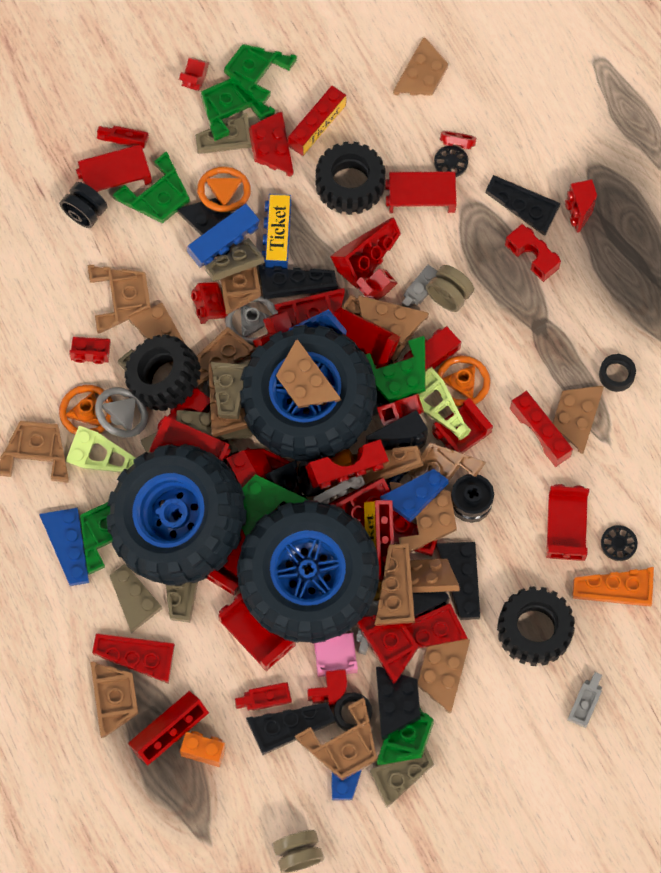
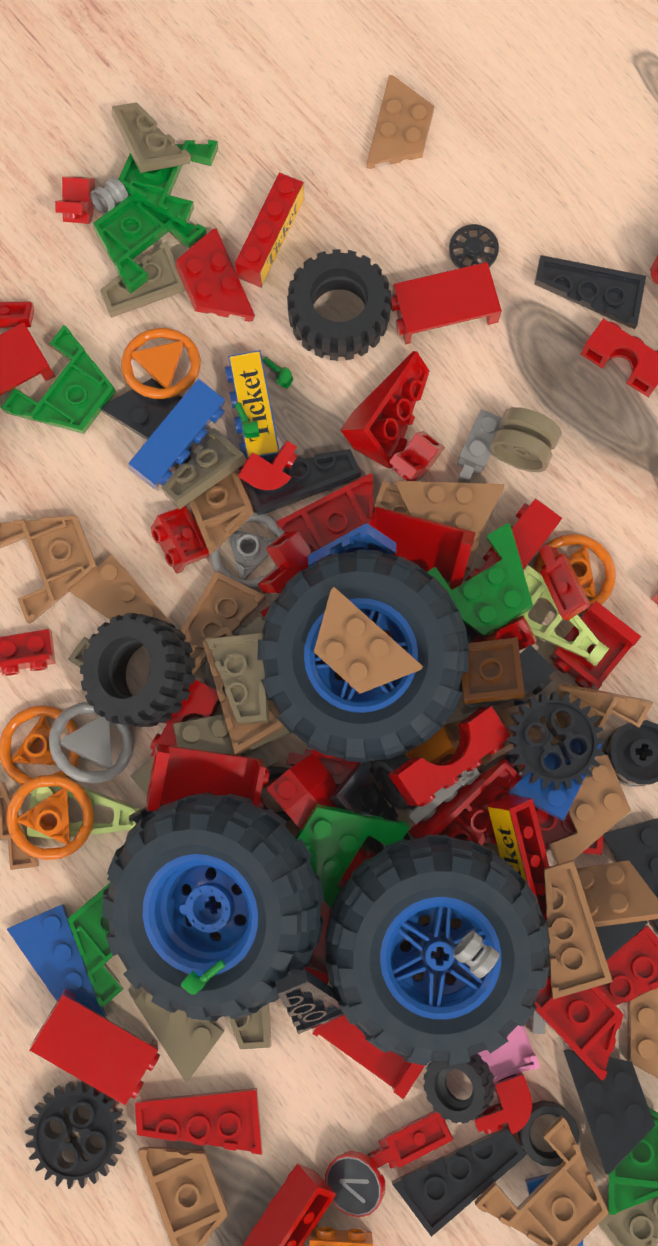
camera: 10 degrees left, 10 degrees up
plate [440,131,477,149] -> none
none -> orange piece [6,775,94,860]
none -> black gear [25,1081,127,1189]
none -> red panel [29,988,160,1106]
none -> light grey wheel [90,177,128,215]
none -> dark tan wing [112,102,191,173]
none -> green hand [181,959,226,995]
none -> green hand [235,402,260,438]
none -> red brick [237,441,298,490]
none -> green hand [263,356,293,389]
none -> black wing [275,969,344,1034]
none -> black tile [325,1150,385,1217]
none -> black tyre [423,1053,495,1124]
none -> light grey wheel [453,930,500,979]
none -> reddish brown plate [461,637,525,704]
none -> black gear [505,691,605,791]
none -> red hinge [539,544,591,621]

